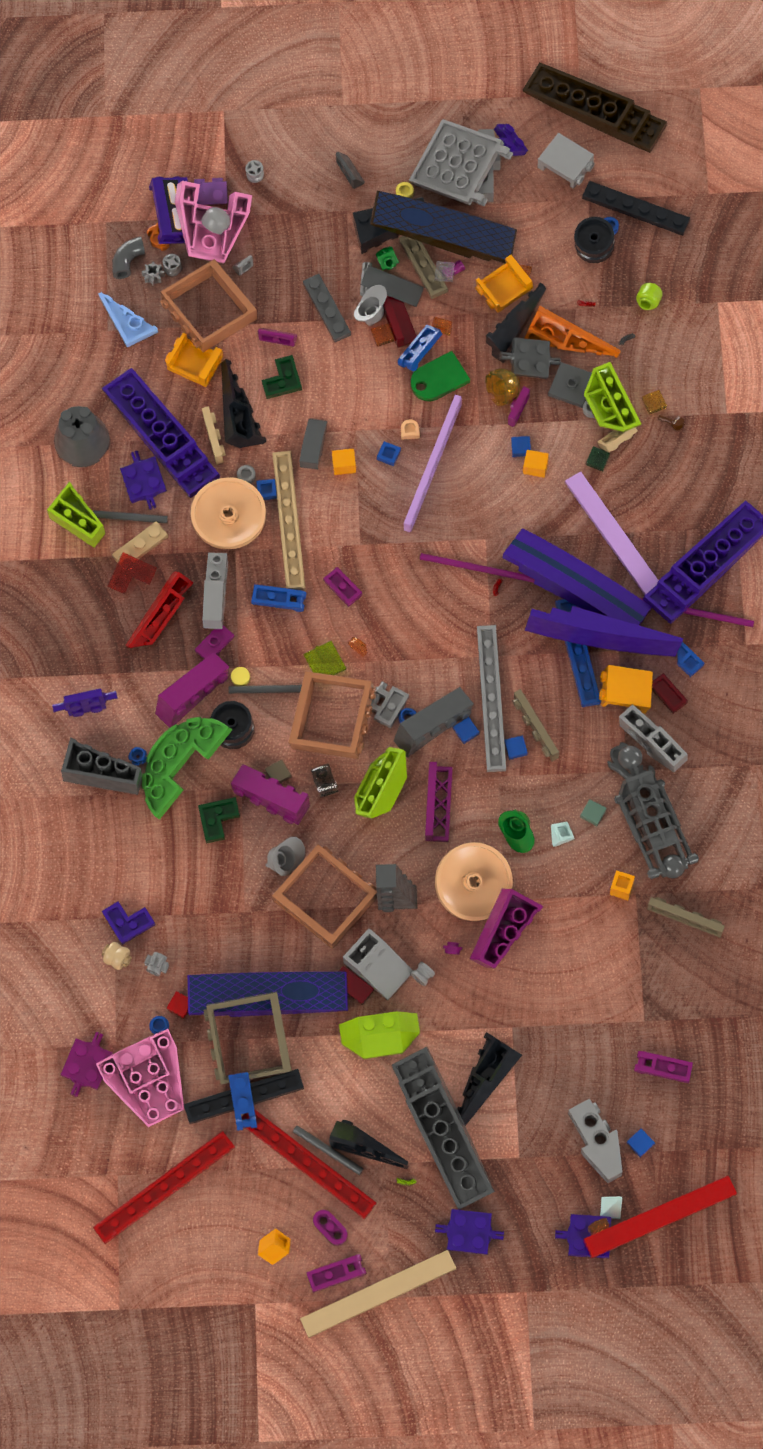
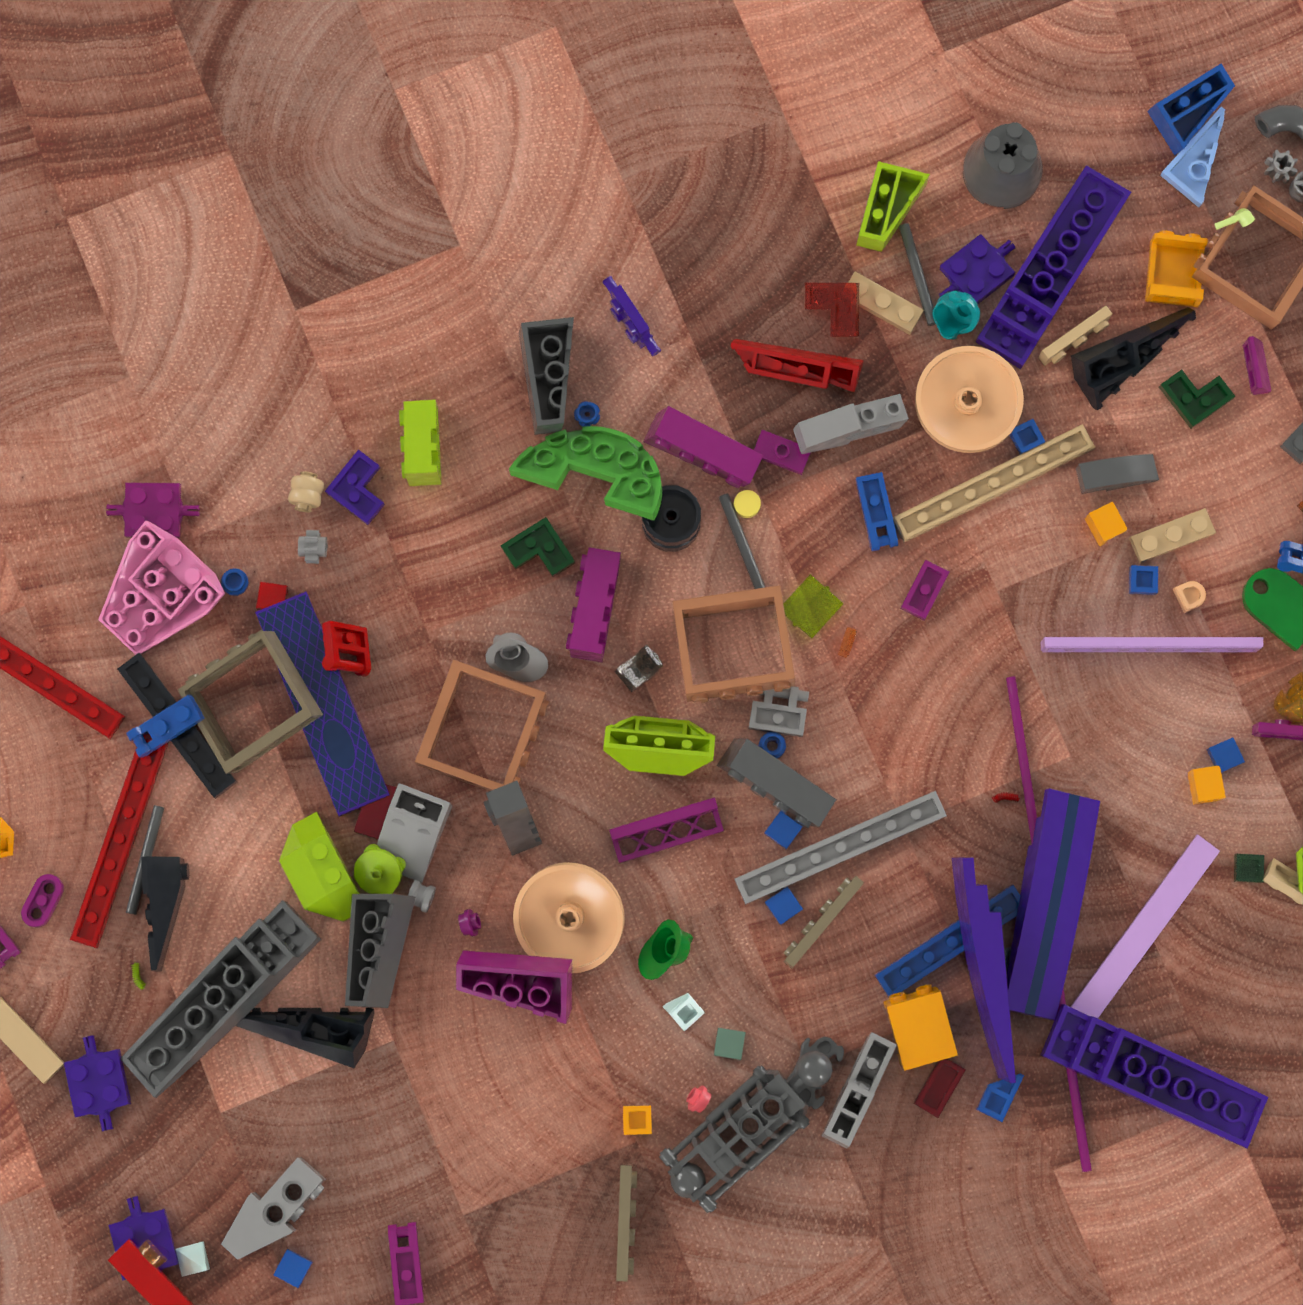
camera: 65 degrees right, 10 degrees up
light grey tile [237,465,256,484] -> none
dark tan tile [265,760,291,783] -> none
none -> red plate [322,621,371,677]
none -> dark grey wedge [345,894,416,1008]
none -> lime piece [353,844,406,894]
none -> lime wedge [399,400,441,486]
none -> coral plate [686,1085,711,1113]
none -> teal cap [932,291,980,340]
none -> tan plate [1129,508,1216,563]
none -> blue wedge [1147,63,1235,156]
none -> yellowish green hand [1214,208,1255,230]

